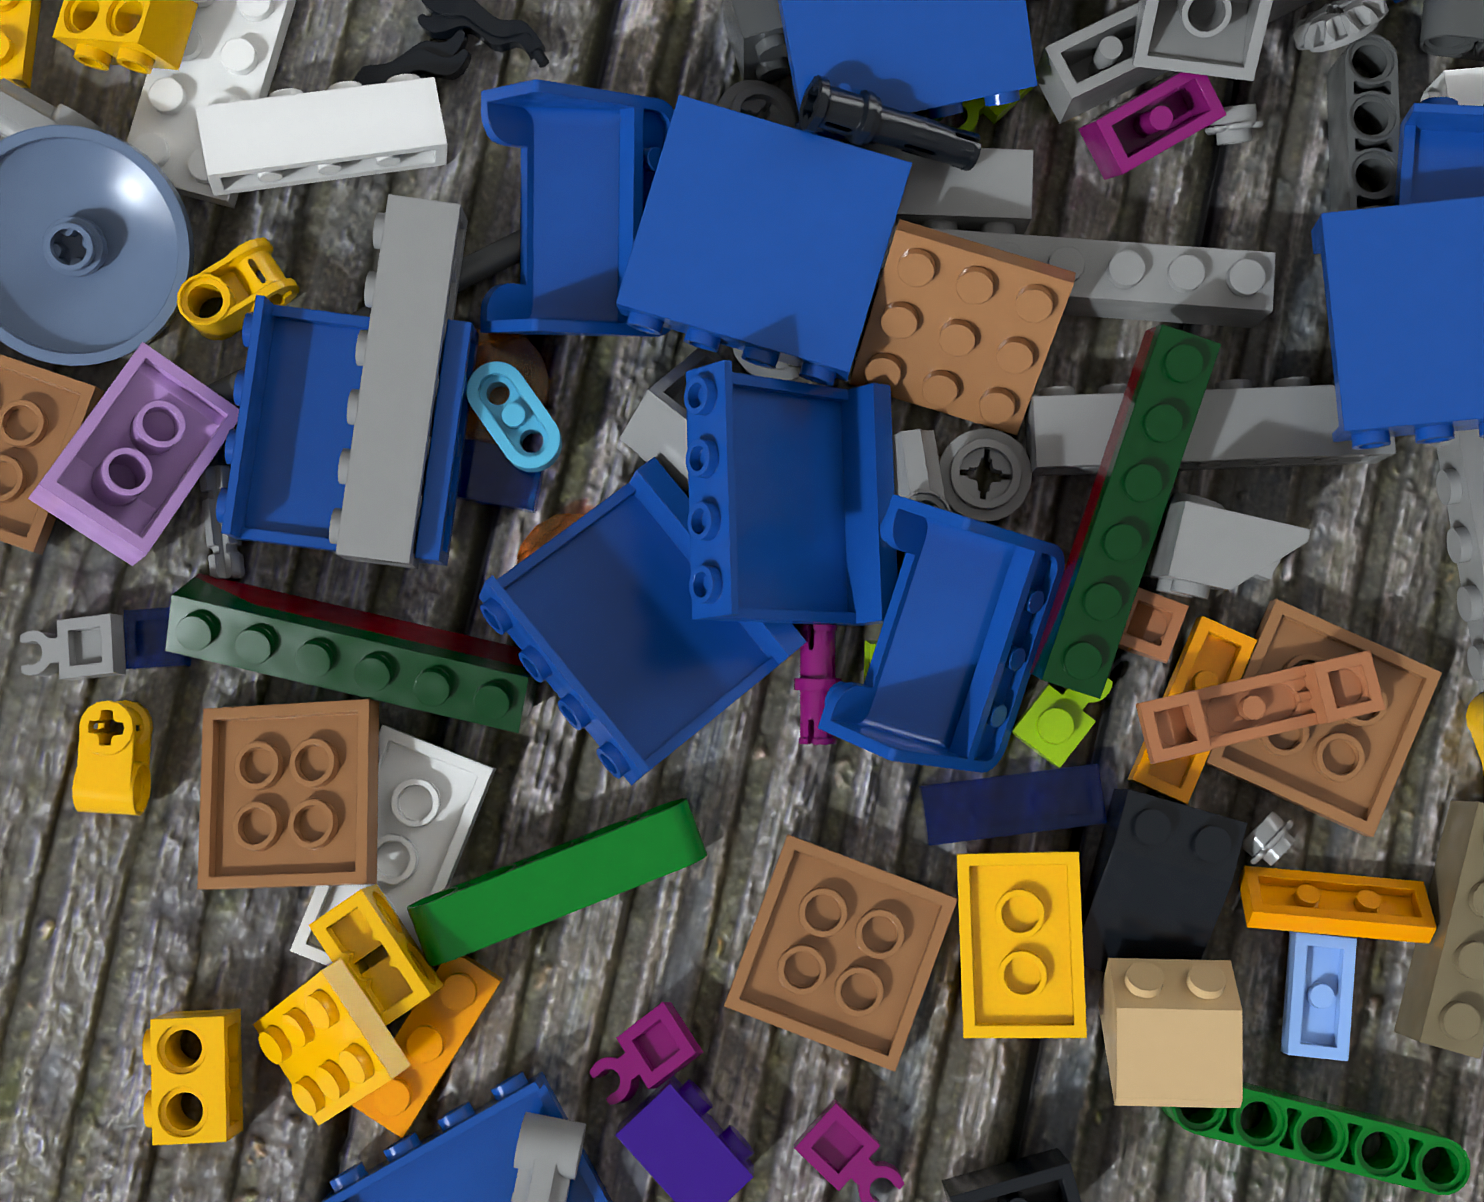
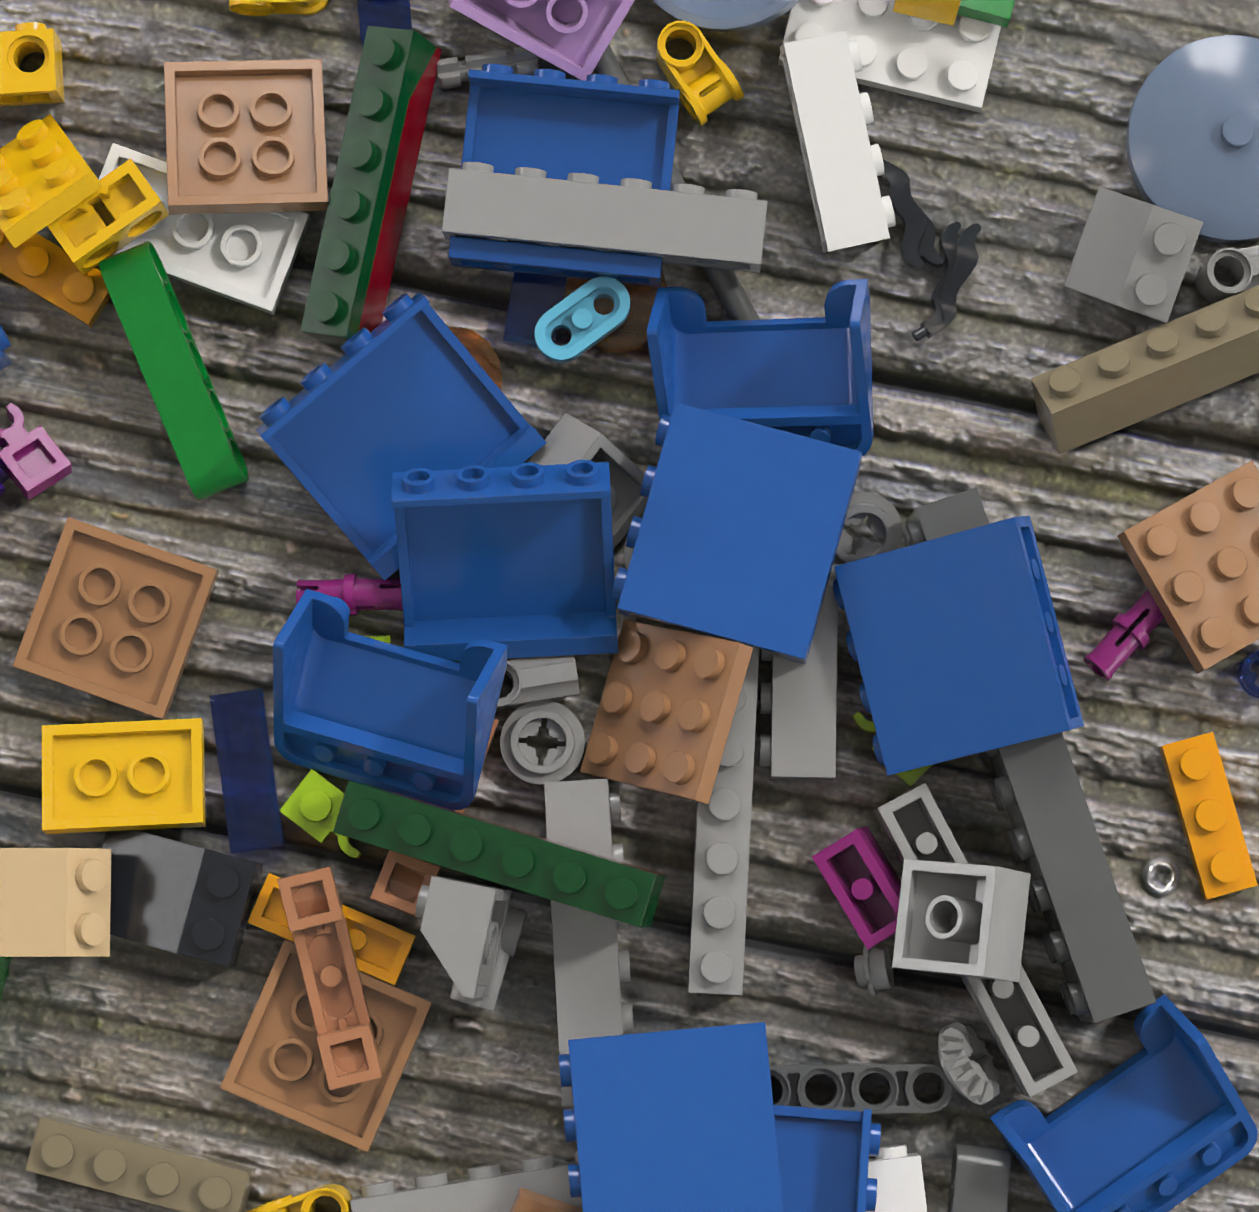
camera: 85 degrees right, 0 degrees up
black pin [799,75,981,171] -> none
light orange plate [1238,865,1437,944] -> none
light grey plate [1242,811,1296,866] -> none
light blue plate [1280,931,1357,1061] -> none

